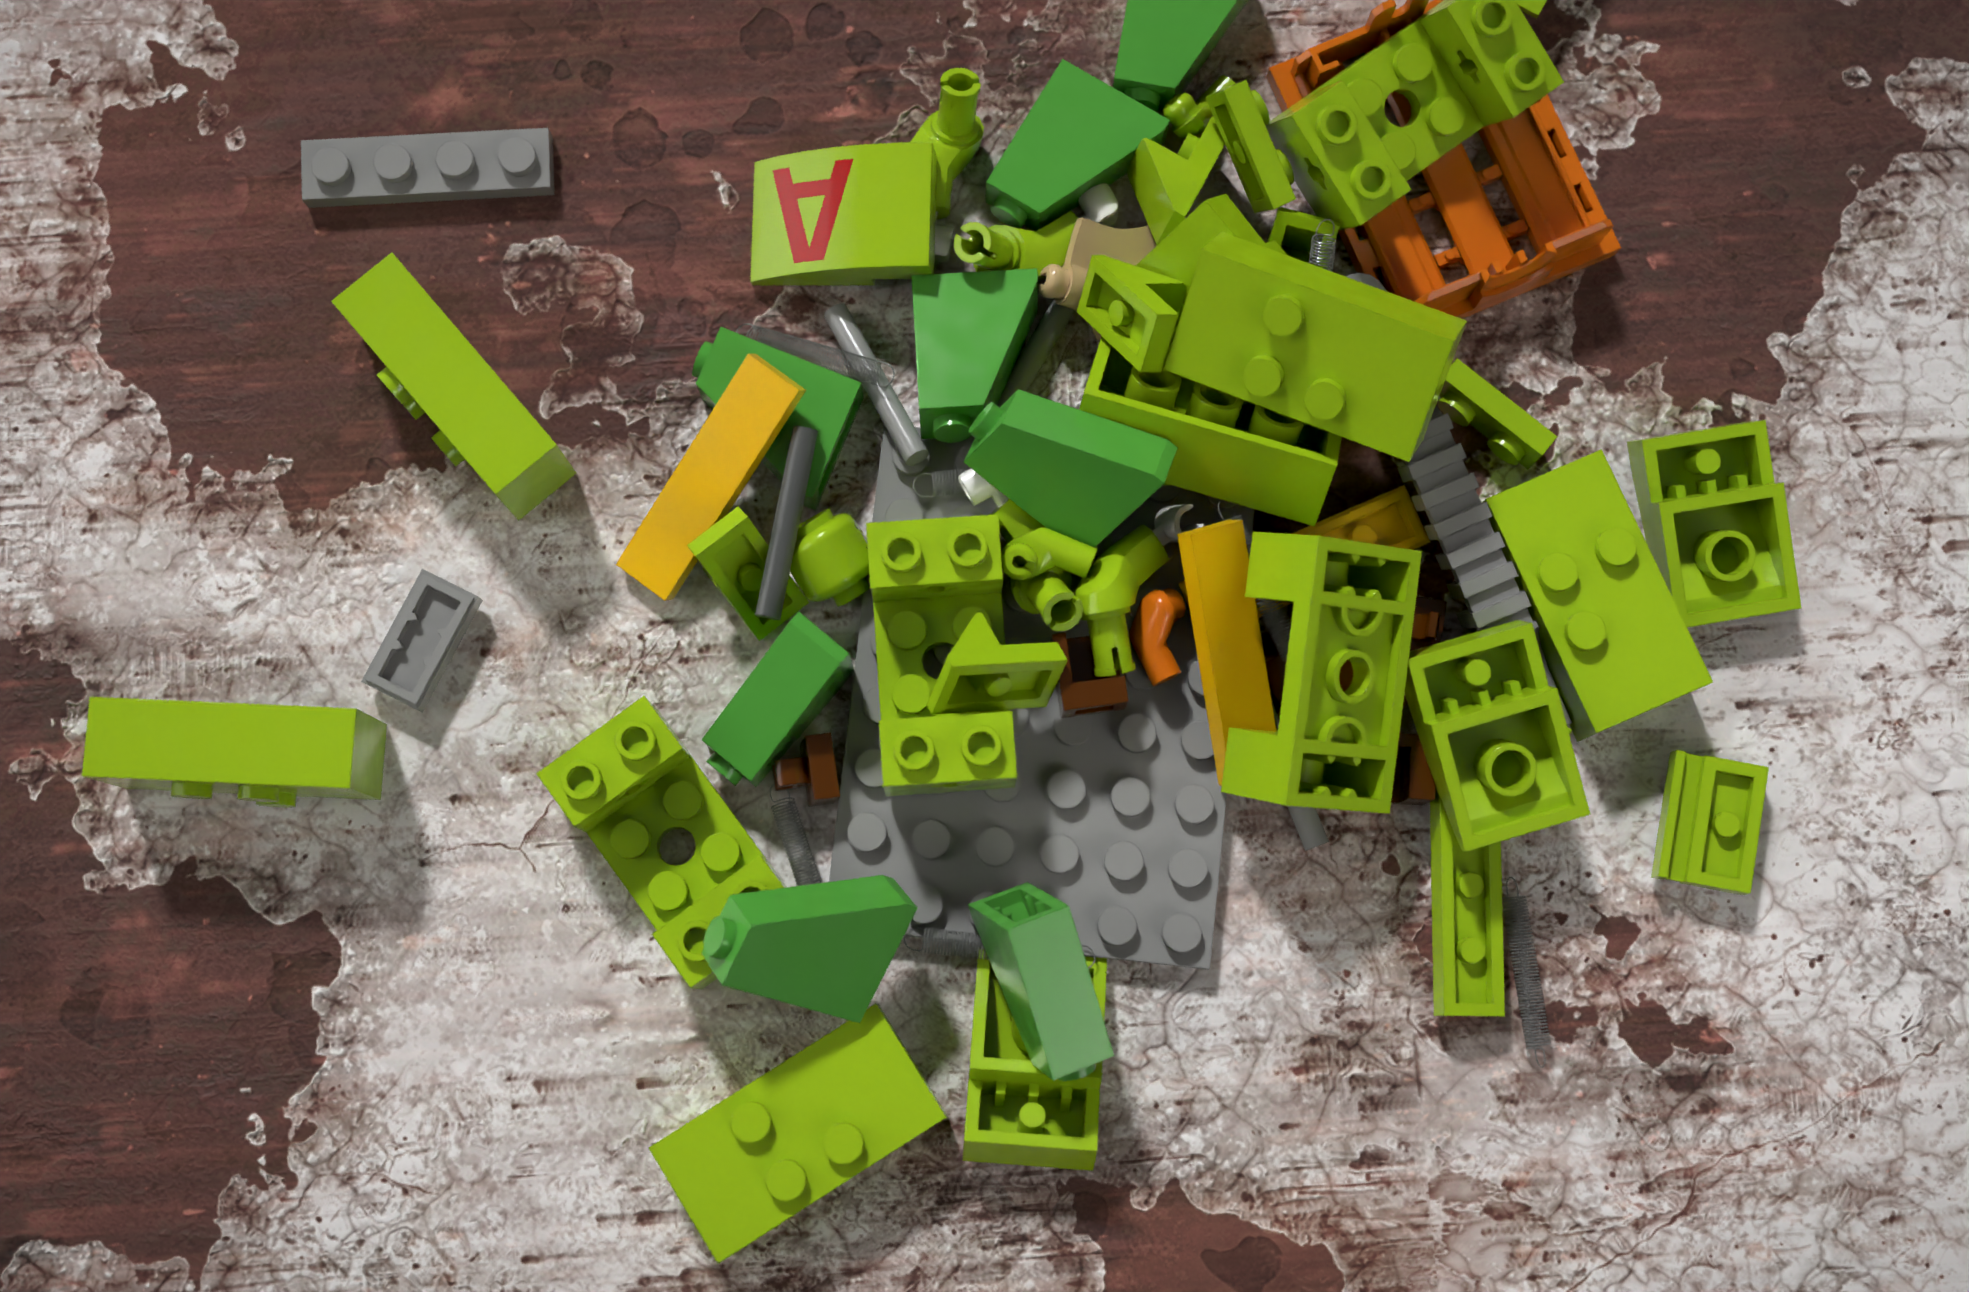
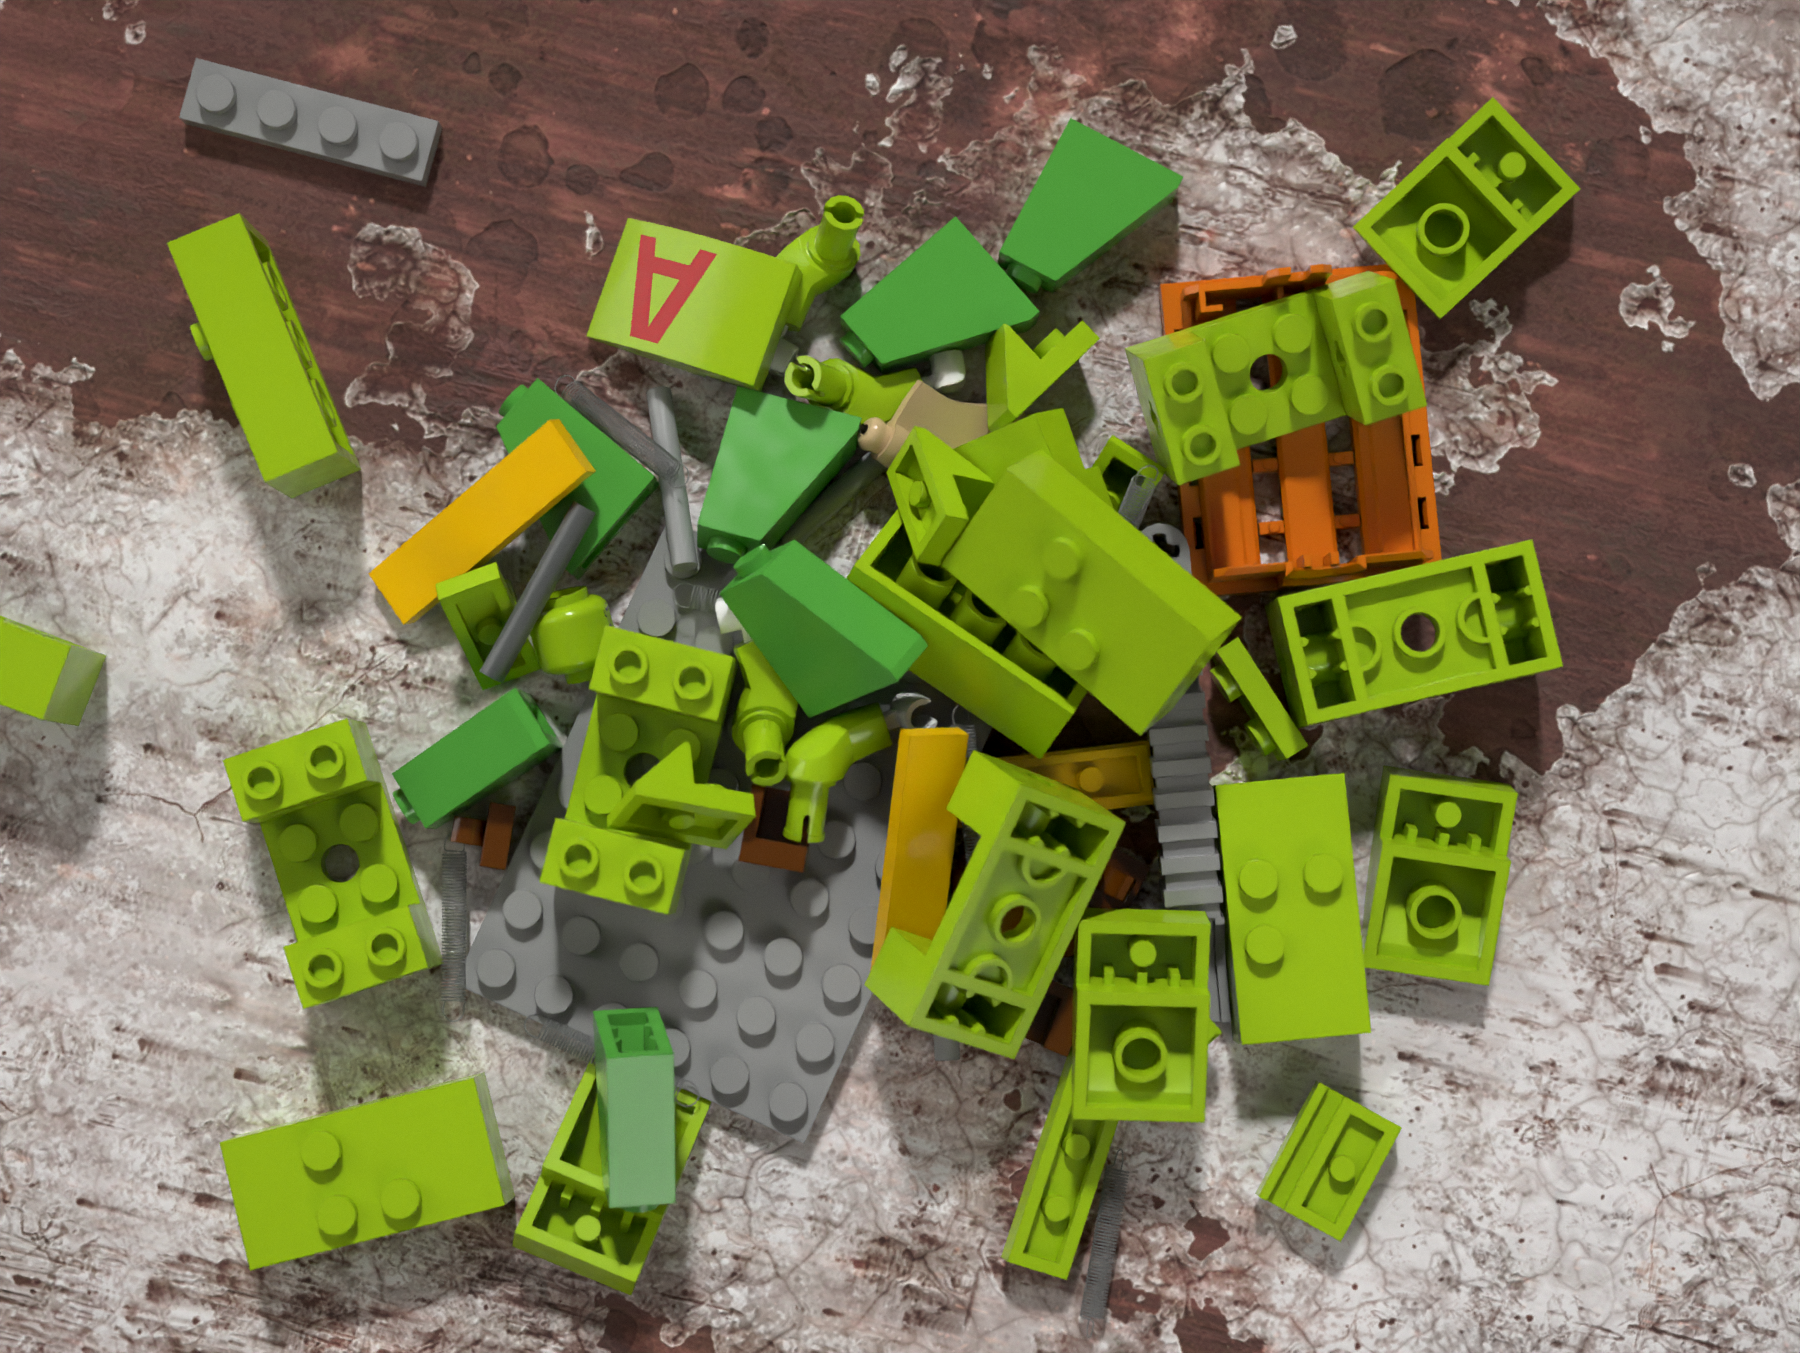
camera: 20 degrees right, 5 degrees up
light grey plate [361,569,483,713] -> none
bright green slope [701,875,918,1023] -> none
lime arm [1001,527,1098,581] -> none
orange arm [1129,588,1186,687] -> none
lime arm [1163,75,1236,138] -> none
lime plate [1205,80,1296,213] -> none
none -> lime plate [1265,539,1563,729]

